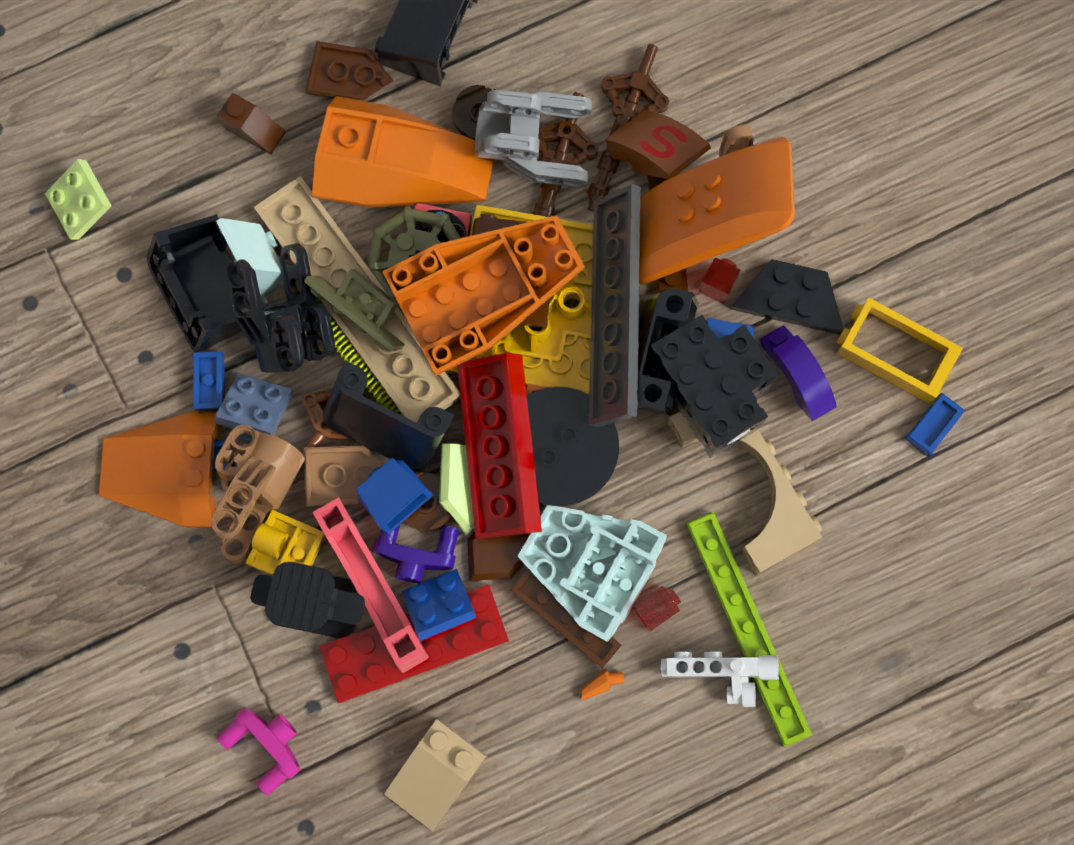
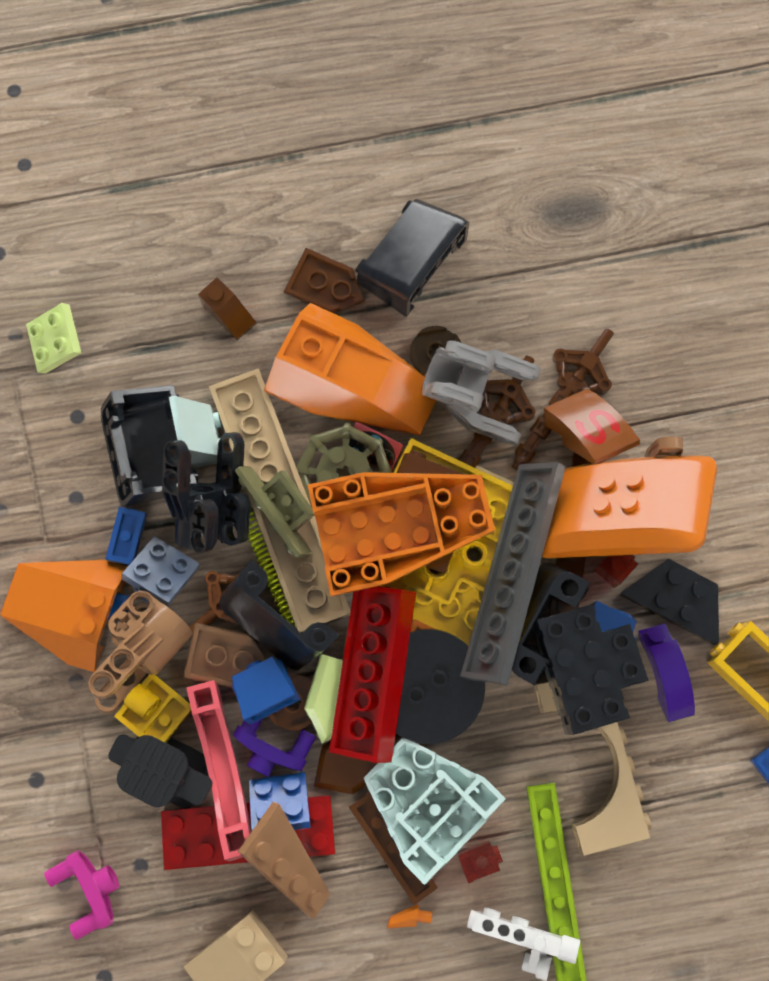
camera: 10 degrees right, 0 degrees up
none -> medium nougat wing [238,802,330,919]

